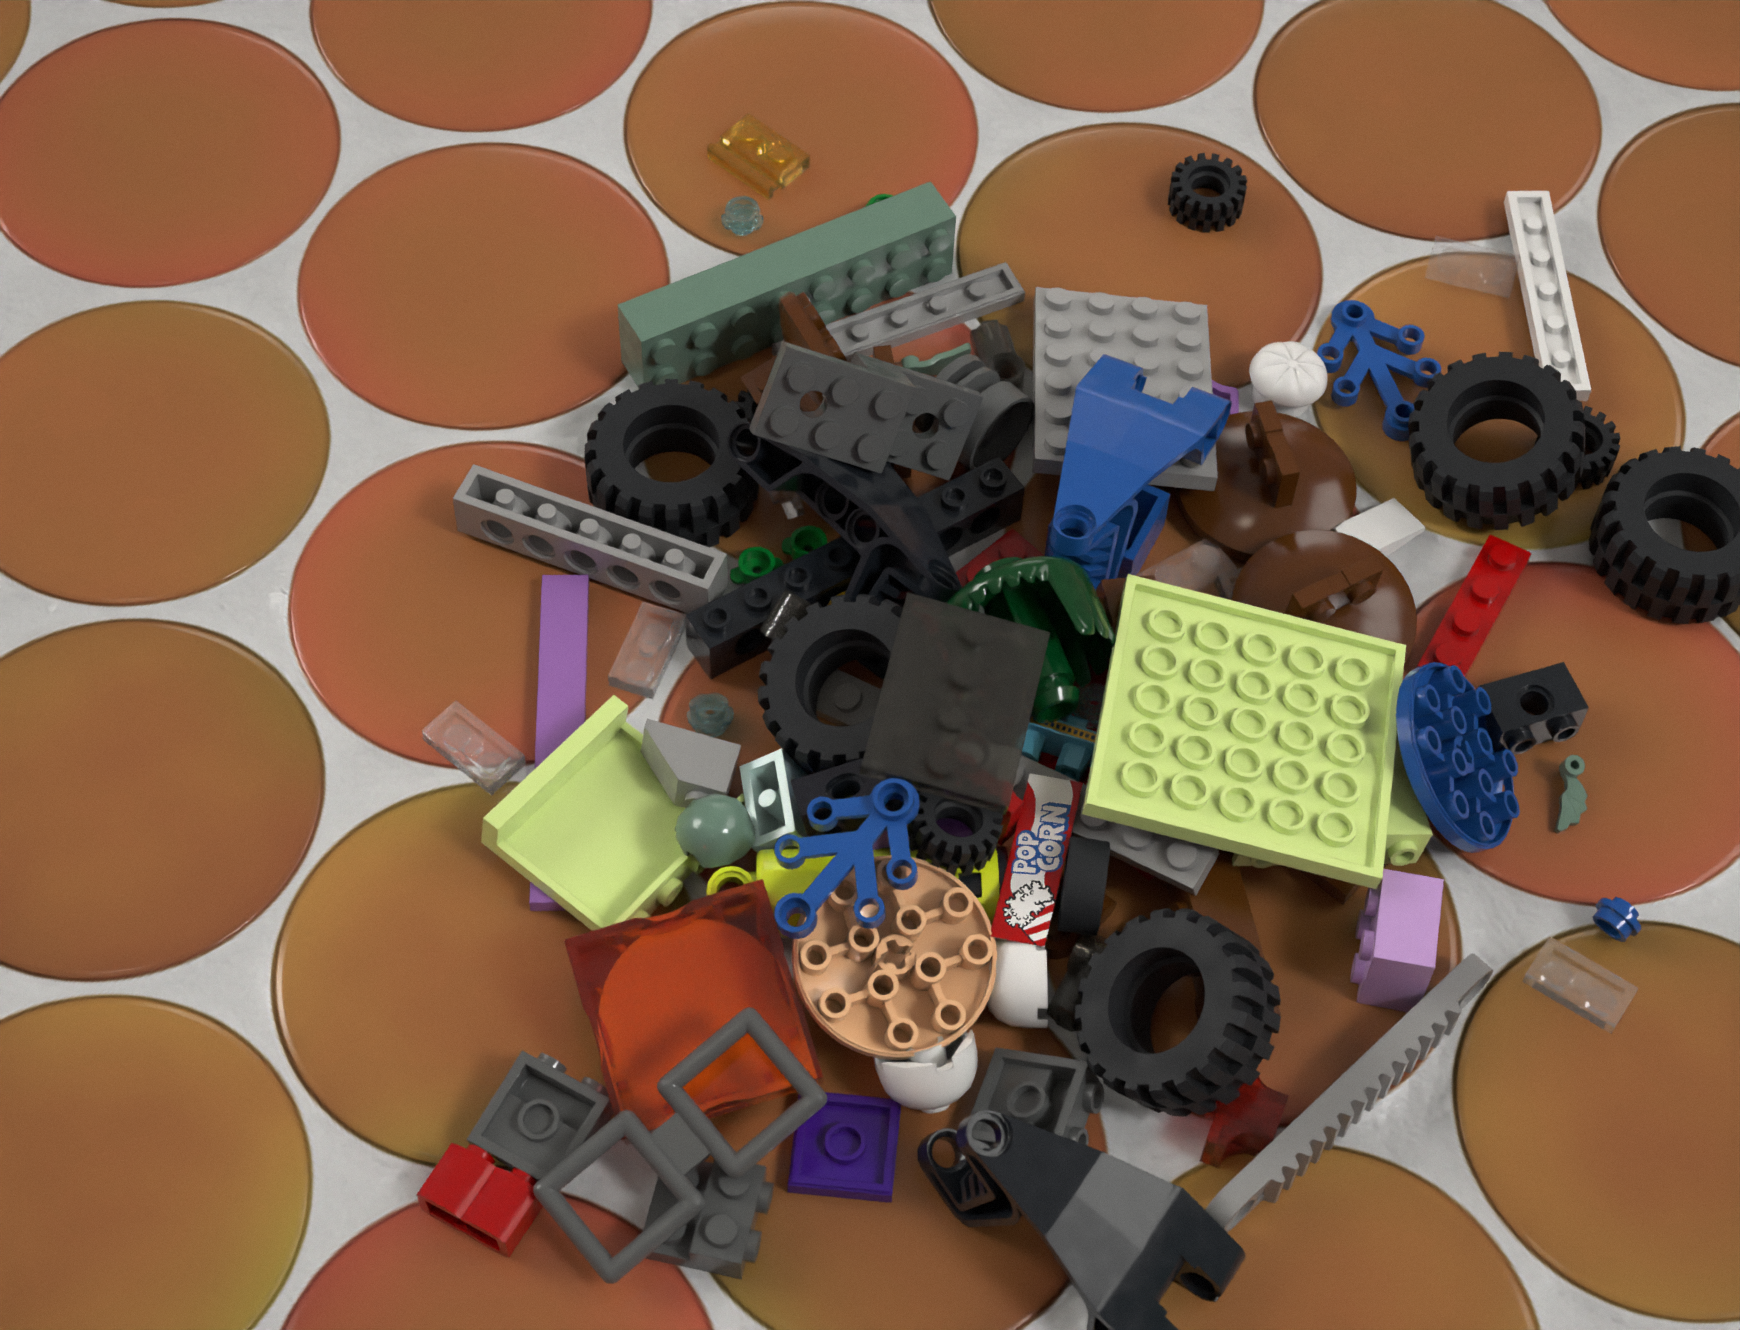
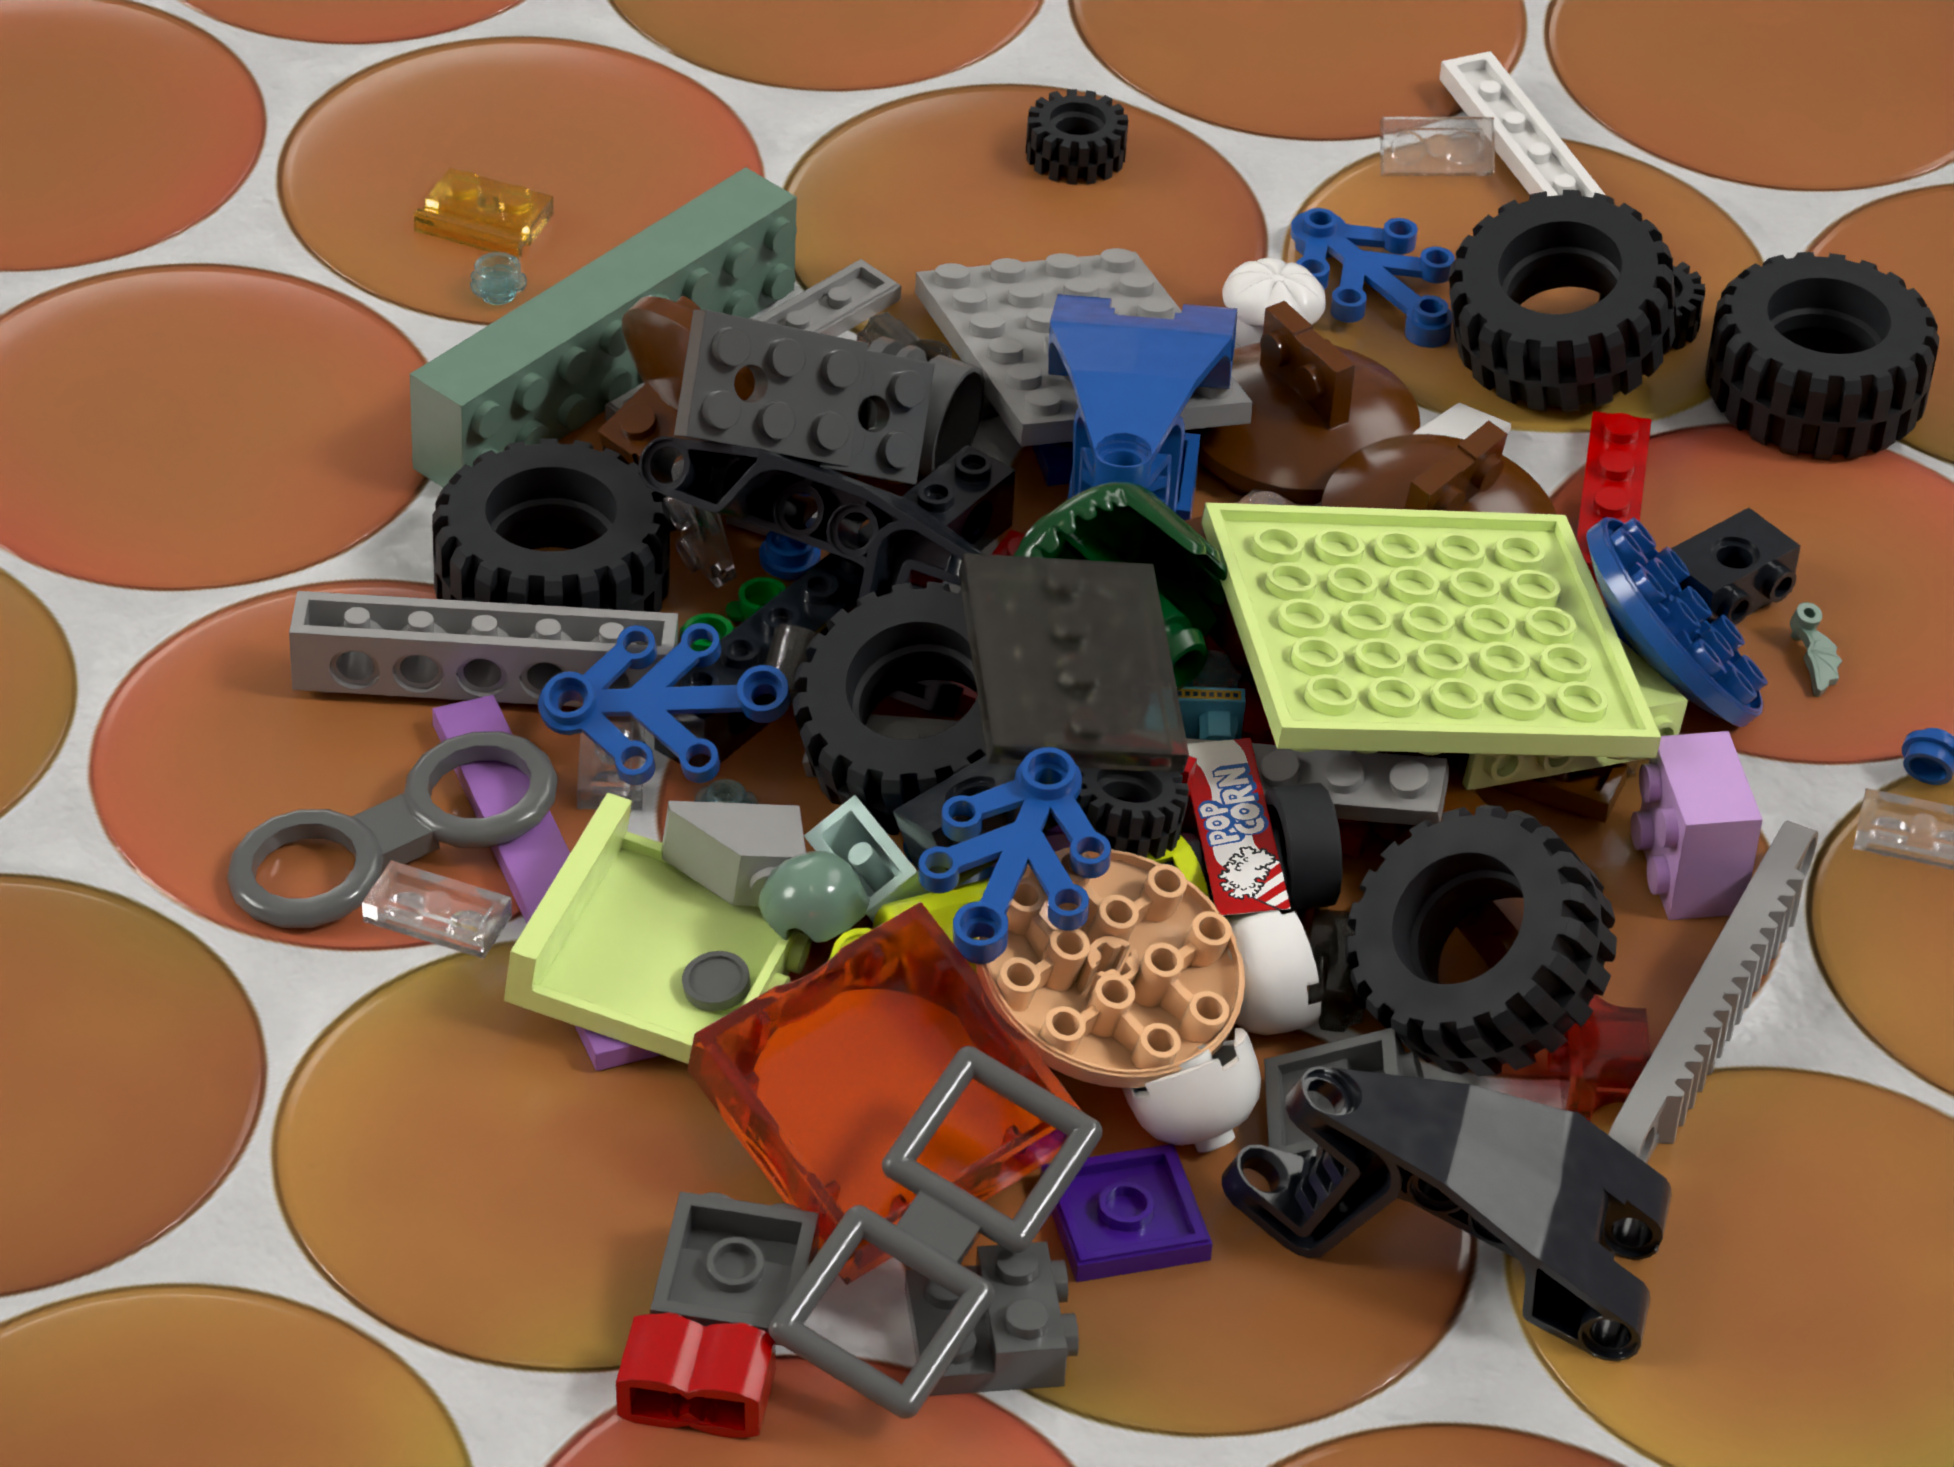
camera: 20 degrees left, 15 degrees down
none -> dark grey bar [227,731,558,928]
none -> blue plant [538,623,790,785]
none -> dark grey piece [682,951,751,1011]

